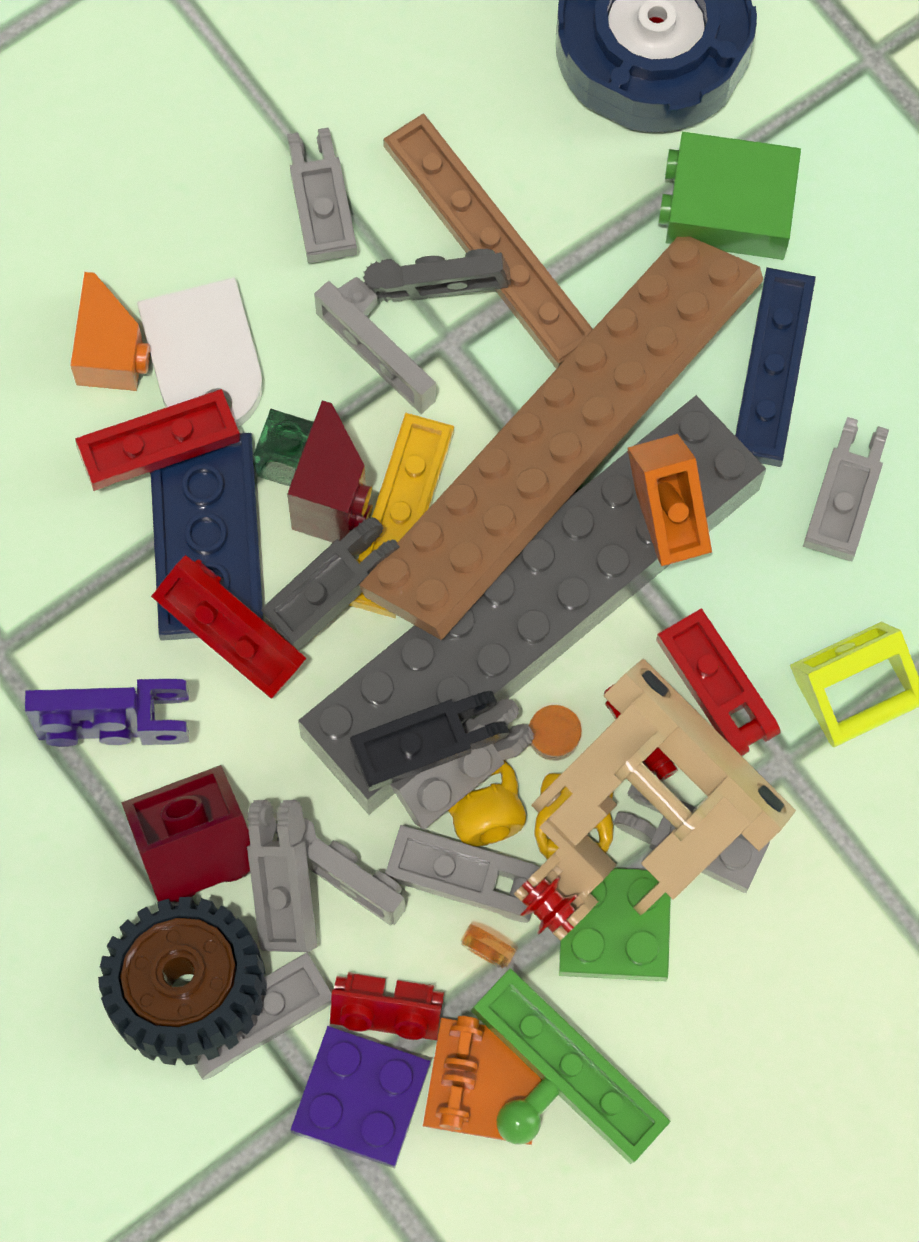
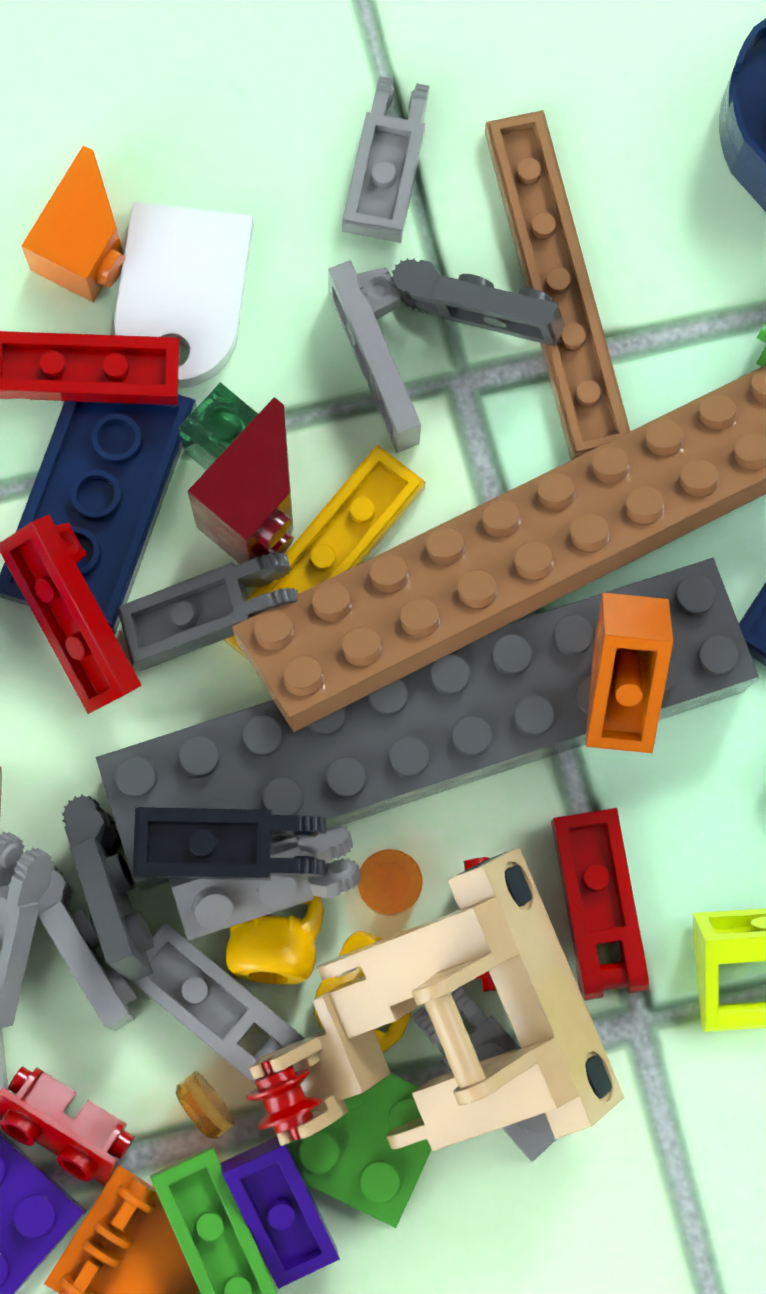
camera: 20 degrees right, 5 degrees up
none -> dark grey hinge [62,794,154,983]
none -> dark purple plate [220,1136,340,1289]

